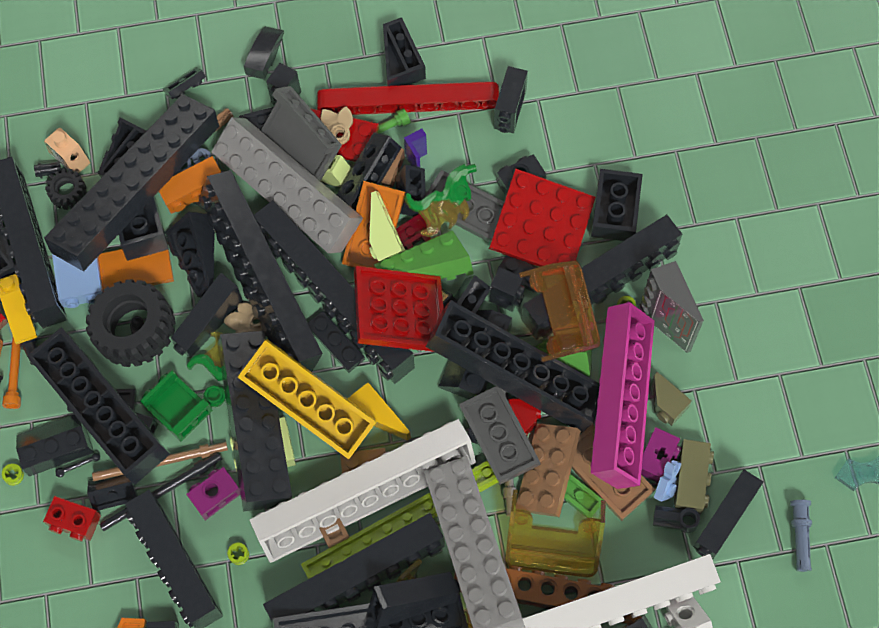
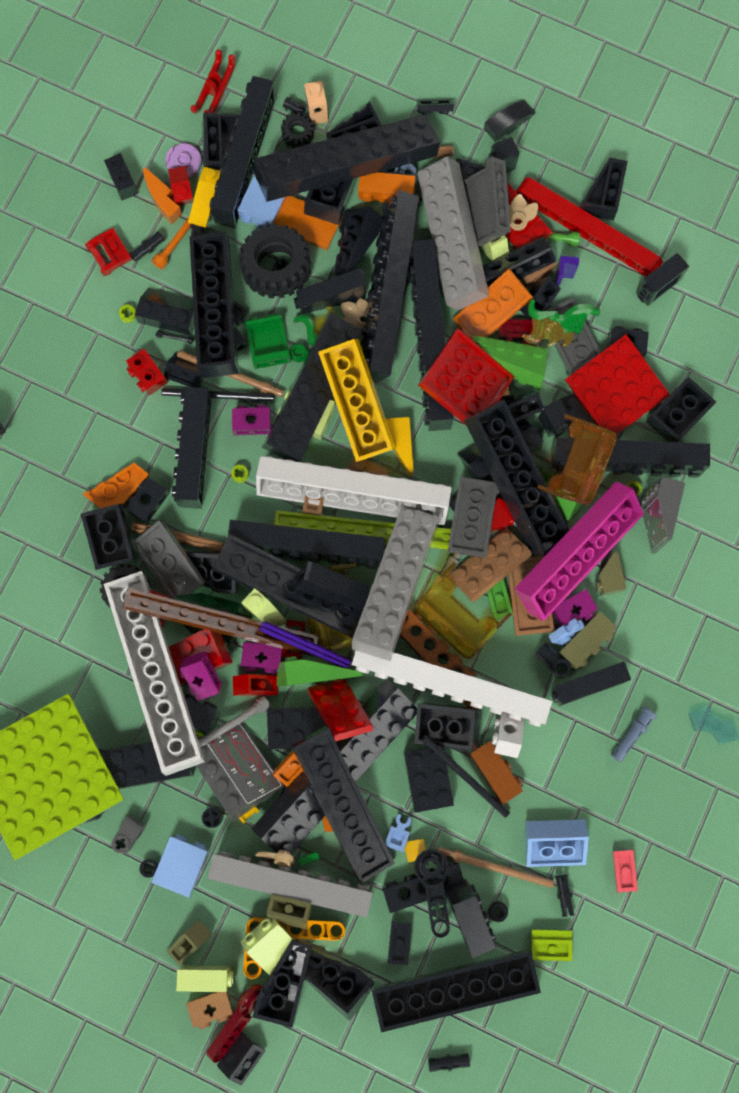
camera: 30 degrees right, 10 degrees up
black plate [308,311,365,373] -> none
yellowish green slope [369,191,405,261] -> none

